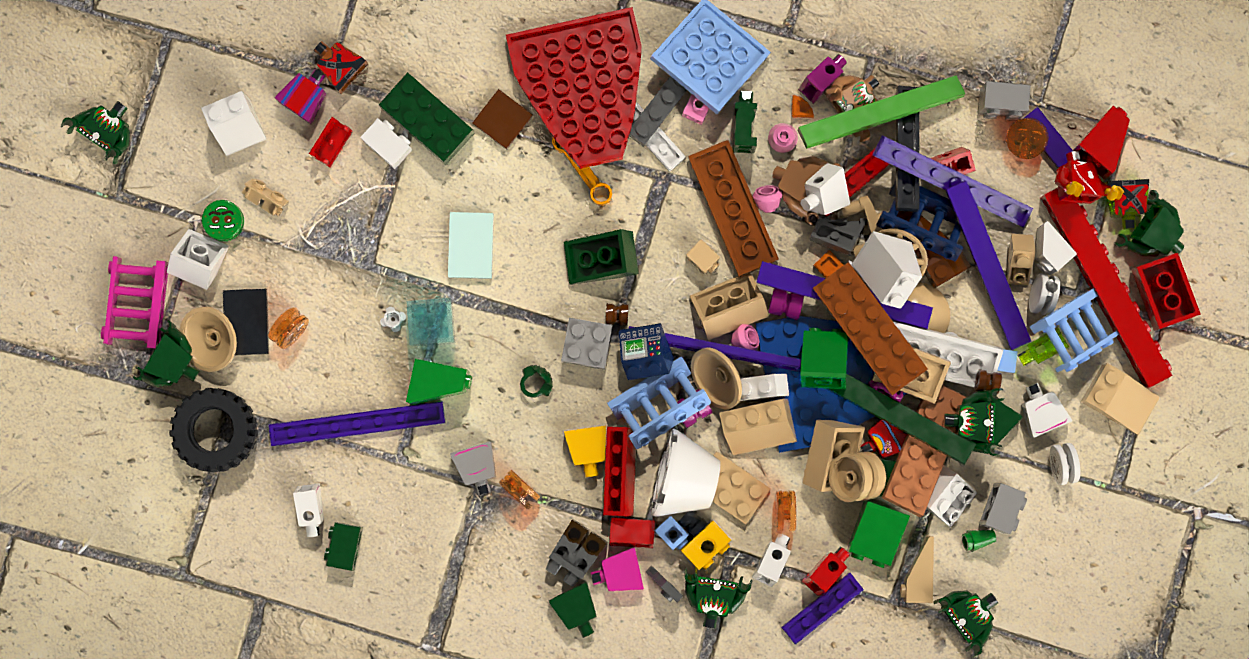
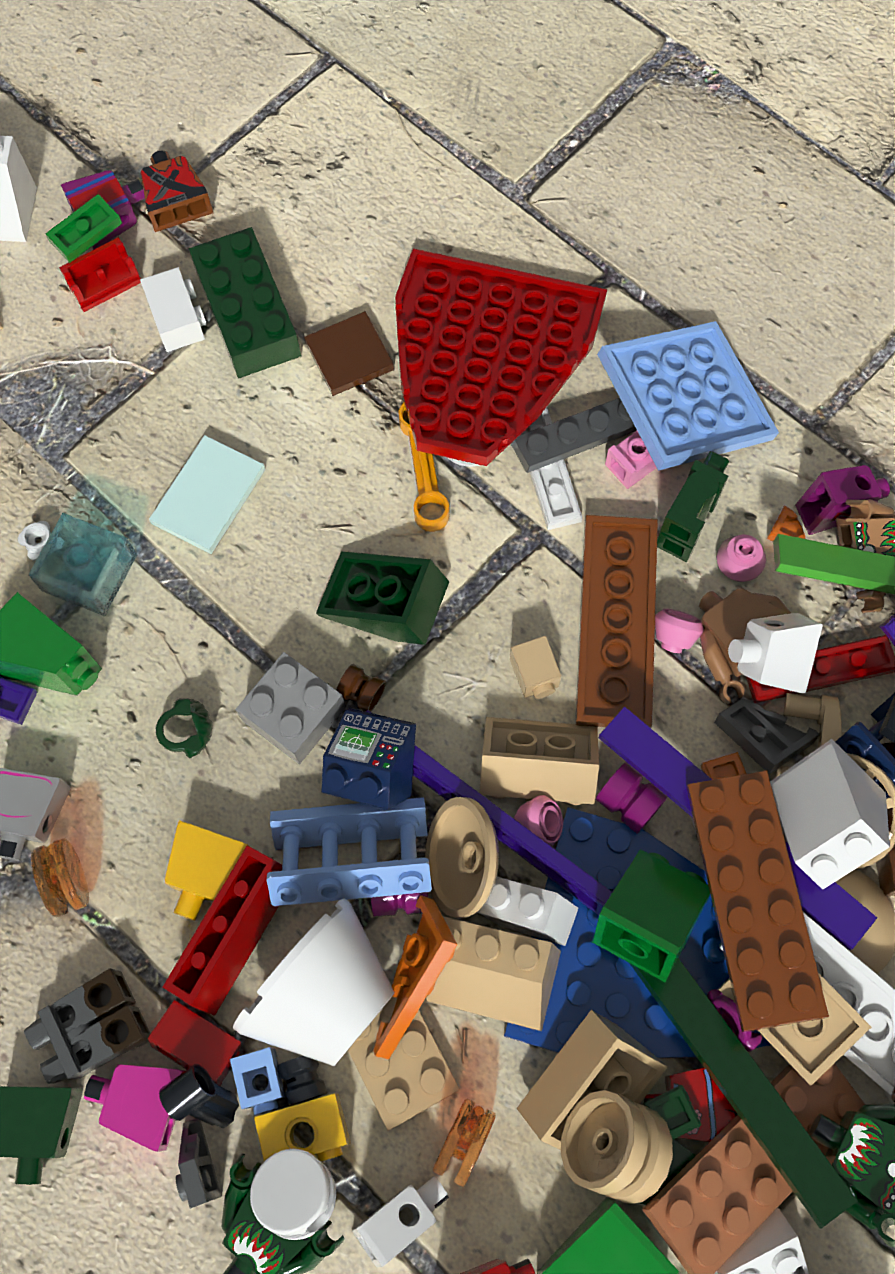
camera: 30 degrees right, 15 degrees down
none -> green plate [45,194,122,263]
none -> black piece [159,1064,239,1128]
none -> white head [250,1149,336,1240]
none -> orange wing [373,895,458,1059]
none -> dark green tile [643,1085,702,1140]

